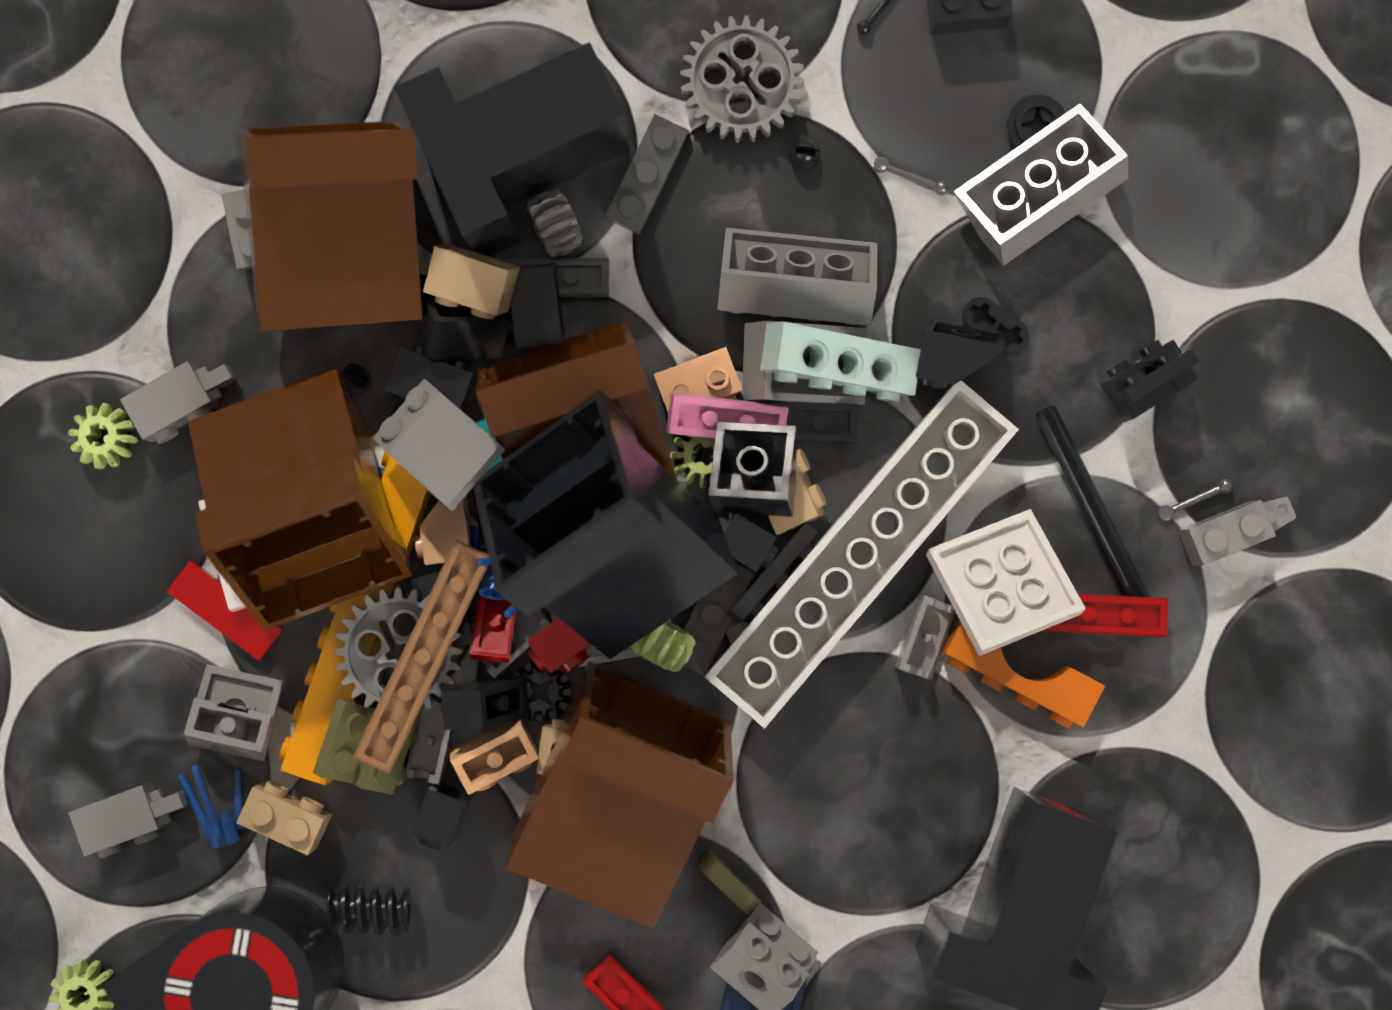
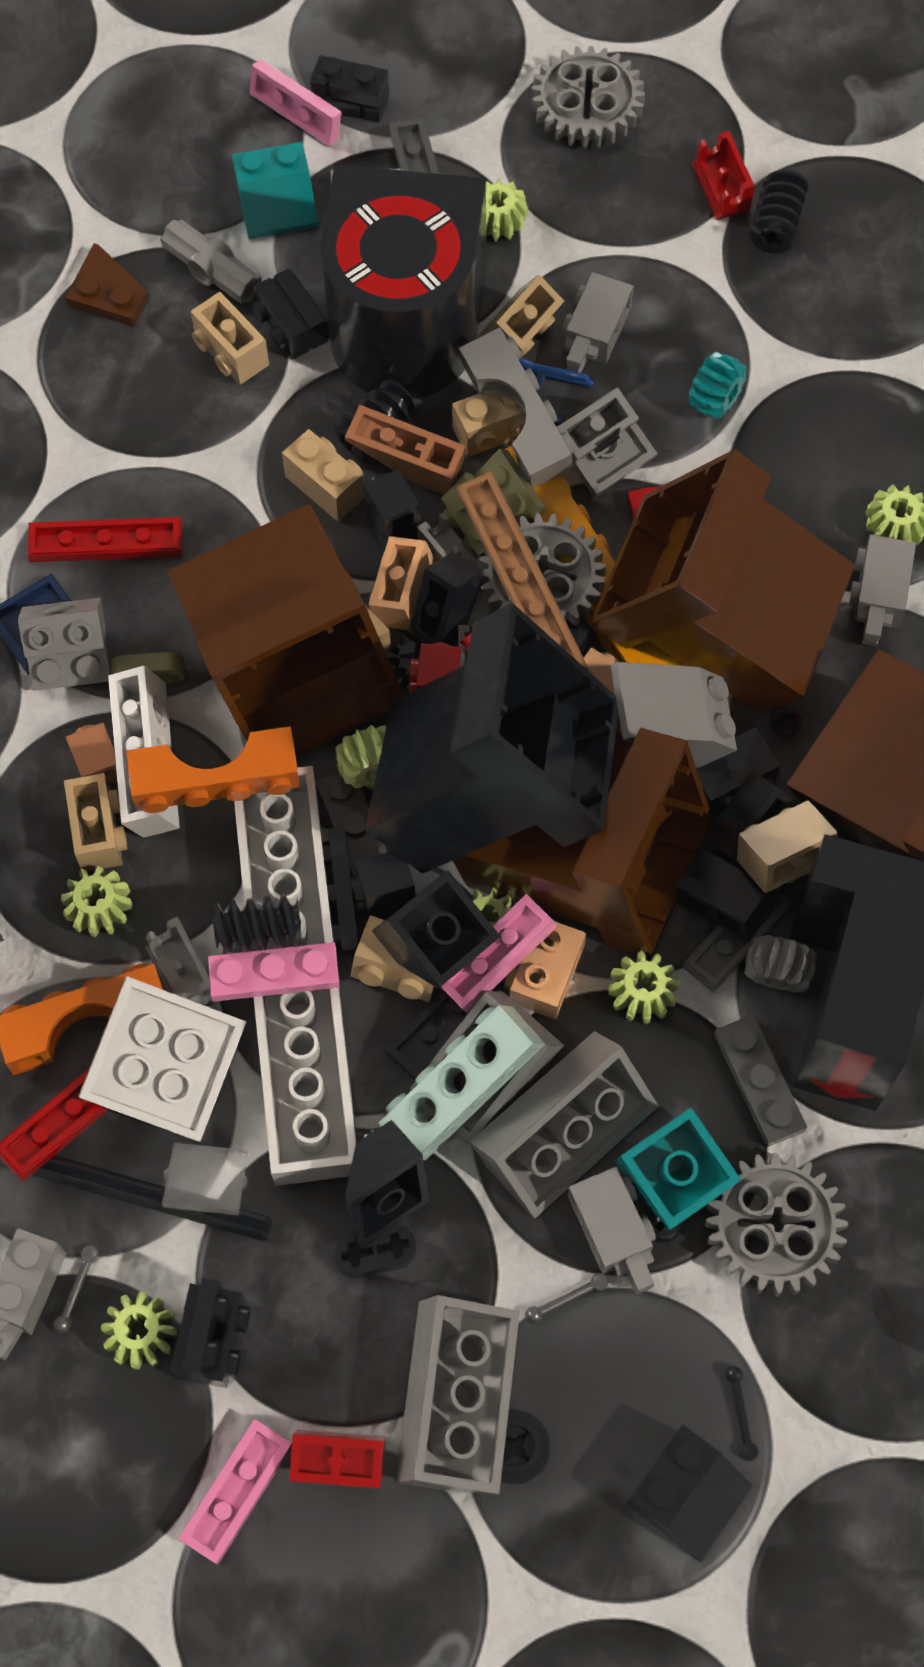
camera: 130 degrees right, 20 degrees down
none -> yellowish green gear [61,866,132,938]
none -> tan brick [64,773,128,872]
none -> nougat brick [66,722,117,785]
none -> yellowish green gear [101,1291,178,1370]
none -> white brick [108,666,180,838]
none -> orange arch [126,726,300,813]
none -> clear piece [163,1142,248,1215]
none -> bright pink plate [178,1419,292,1565]
none -> bright pink plate [208,942,340,1002]
none -> black piece [212,894,302,954]
none -> tan brick [282,429,365,522]
none -> red hinge [289,1429,386,1488]
none -> nougat slope [345,405,466,495]
none -> light grey arch [459,327,576,488]
none -> tan brick [477,274,564,357]
none -> light grey hinge [567,1166,656,1295]
none -> yellowish green gear [608,951,680,1024]
none -> teal slope [614,1108,741,1230]
none -> teal gear [689,352,746,419]

